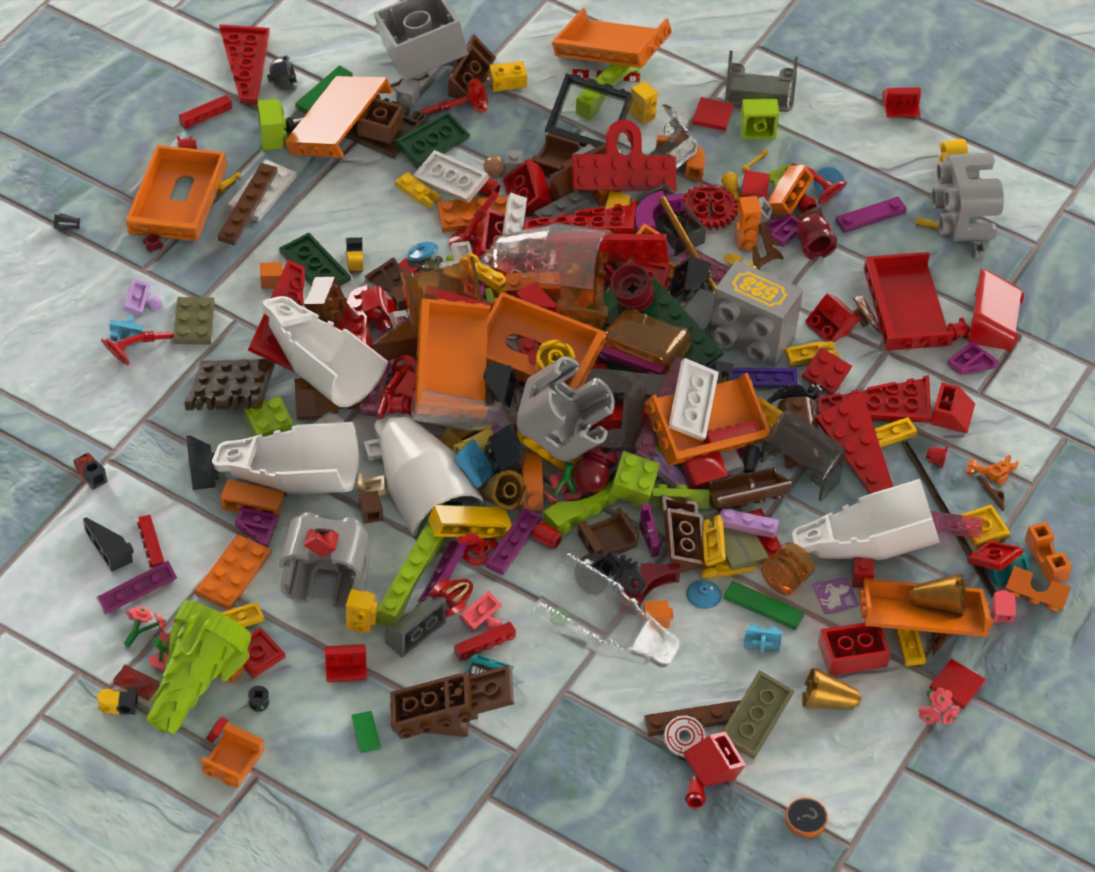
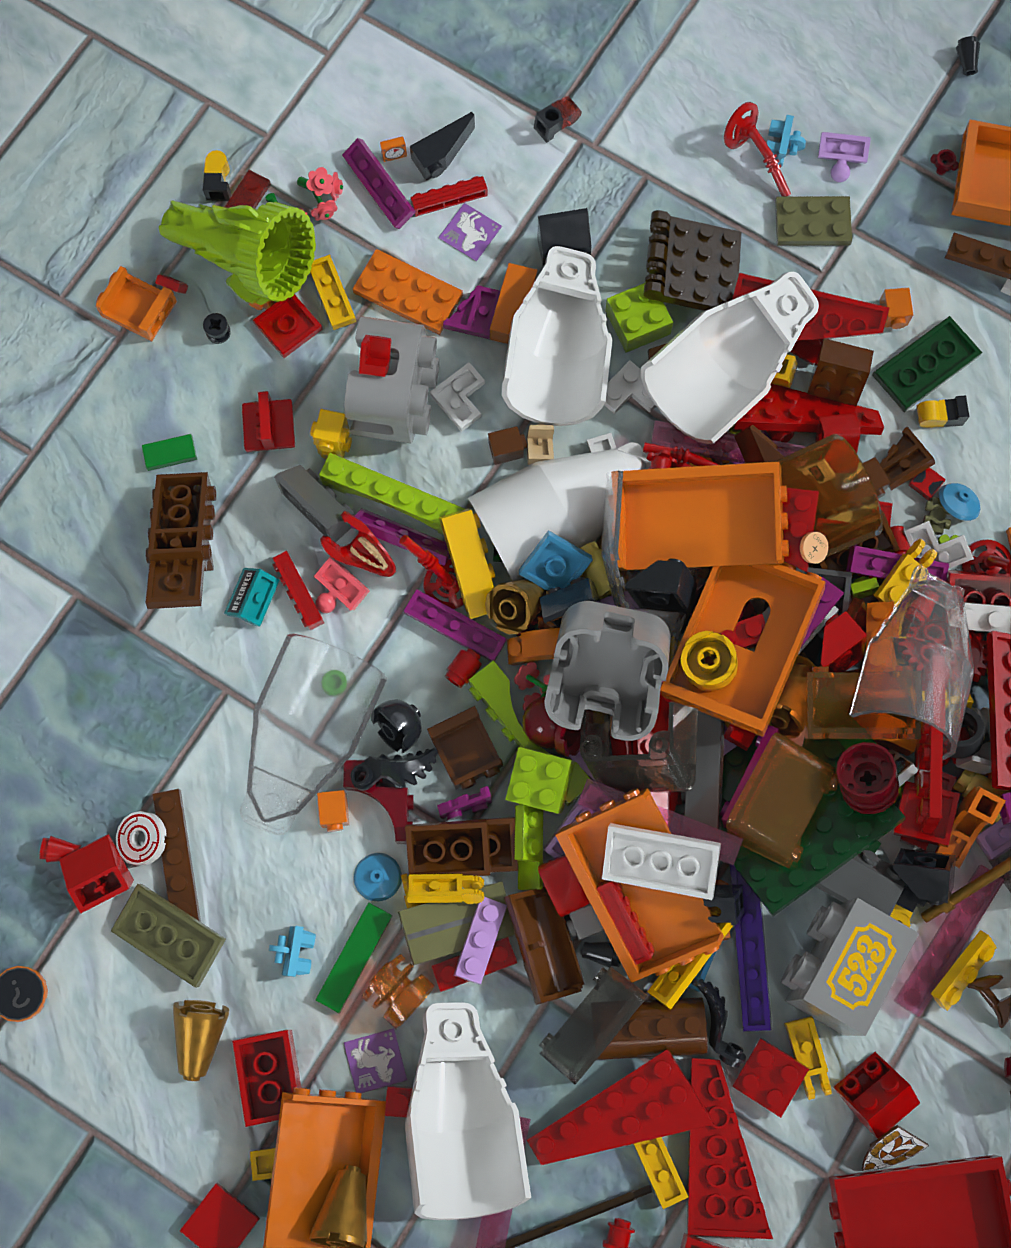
camera: 95 degrees right, 25 degrees up
coral plant [918,688,960,725] -> none
none -> orange tile [380,136,407,162]
none -> medium lavender sticker [438,203,502,261]
none -> light nougat piece [800,532,828,564]

